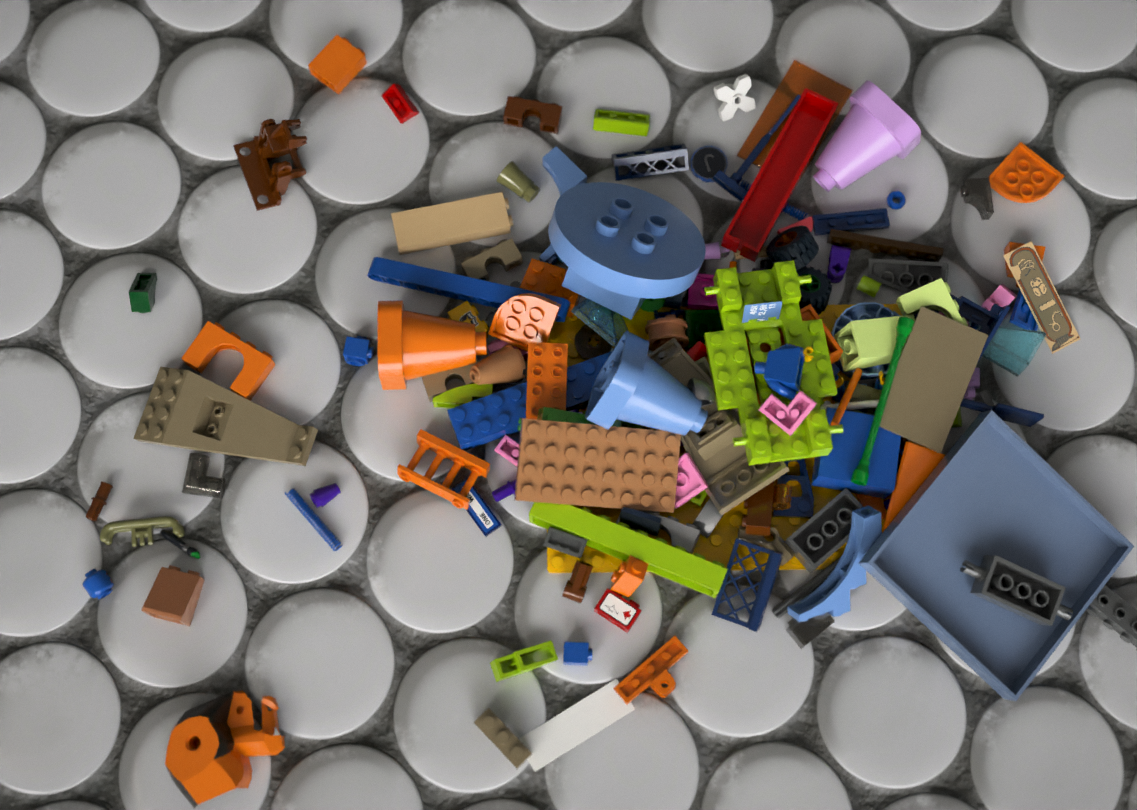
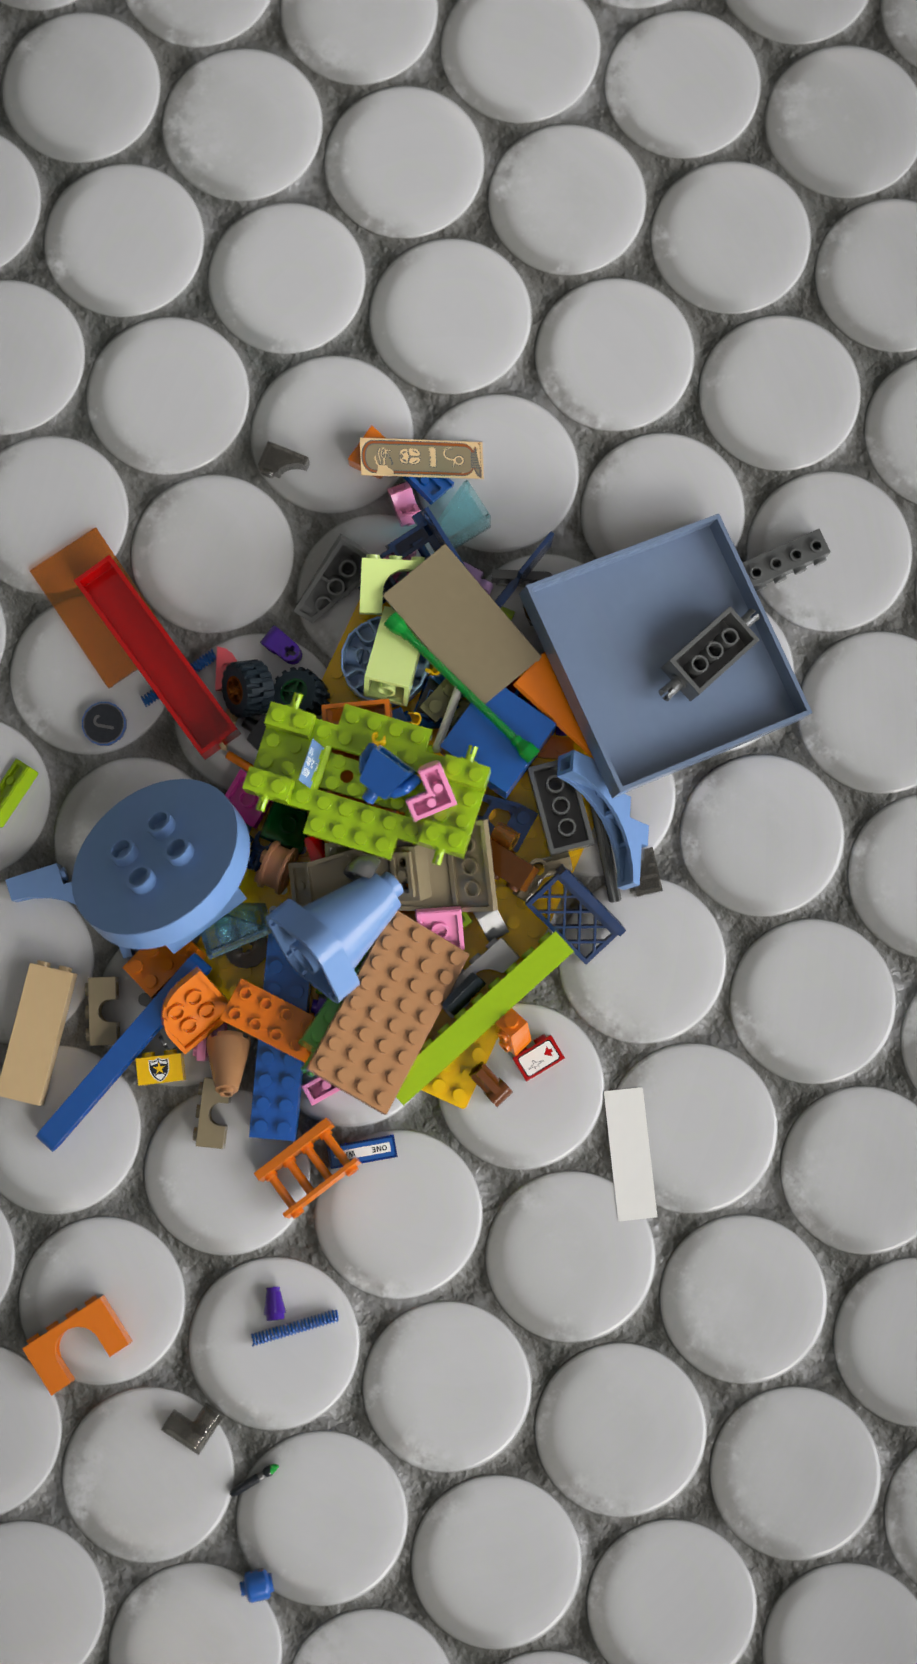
camera: 60 degrees left, 10 degrees up
reddish brown axle [86,481,113,521] -> none
olive piece [100,516,185,547] -> none
dark tan wing [133,367,318,466] -> none
nougat slope [141,565,205,626] -> none
orange piece [165,690,285,809] -> none
blue brick [343,336,374,366] -> none
orange cone [378,300,487,390] -> none
lime slope [433,383,494,408] -> none
dark tan arch [474,708,532,769] -> none
lime slope [490,640,558,682] -> none
dark purple axle [492,479,516,502] -> none
olive plant [496,161,540,203] -> none
dark grey plate [543,526,588,559] -> none
blue brick [563,642,592,666] -> none
dark blue fence [611,144,689,181] -> none
orange plate [613,636,689,705] -> none
lavender piece [704,241,731,260] -> none
dark blue piece [711,94,801,202] -> none
white plant [714,74,756,121] -> none
dark blue plate [812,208,890,236] -> none
lavender cone [813,80,921,192] -> none
dark brown plate [827,229,944,262] -> none
orange bar [830,368,863,426] -> none
lime piece [856,275,881,298] -> none
blue plate [886,191,906,210] -> none
orange plate [984,142,1065,203] -> none

